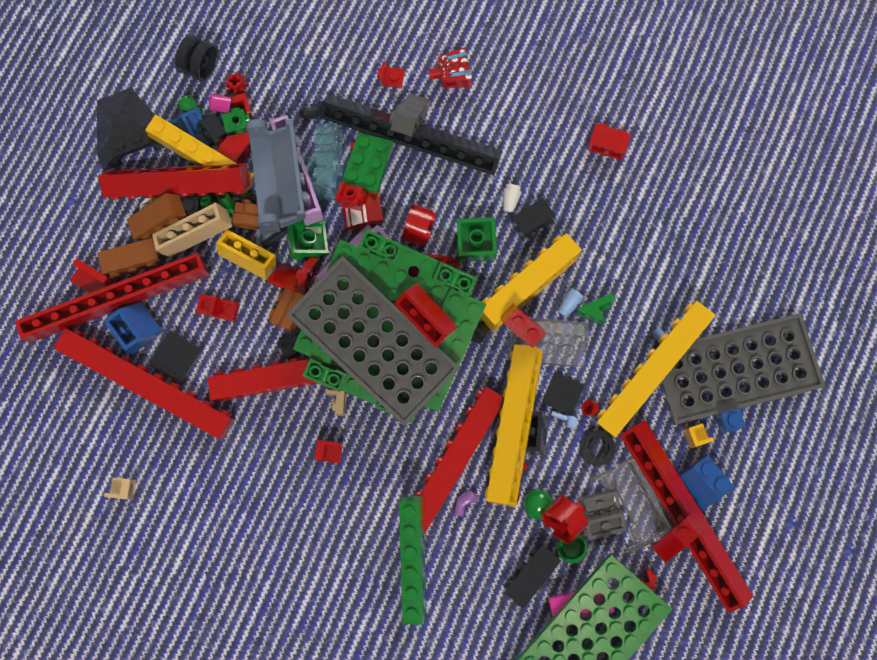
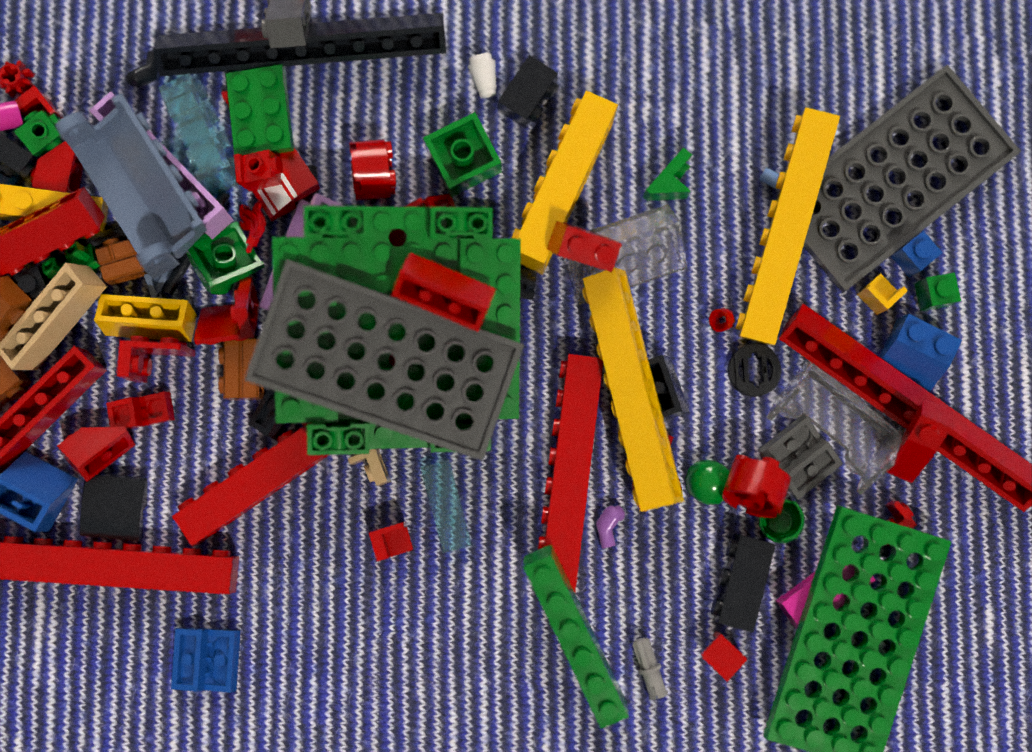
camera: 30 degrees left, 5 degrees up
tan panel [104,478,137,500] -> none
black piece [542,372,585,415] -> none
light blue hand [551,411,577,429] -> none
light blue cone [558,288,584,317] -> none
none -> red slope [57,427,135,482]
none -> red bracket [116,336,195,383]
none -> blue slope [171,628,241,693]
none -> red piece [239,202,266,254]
none -> clear light blue tile [421,460,472,553]
none -> light grey axle [633,638,668,700]
none -> red panel [701,631,748,682]
none -> green brick [914,272,961,312]

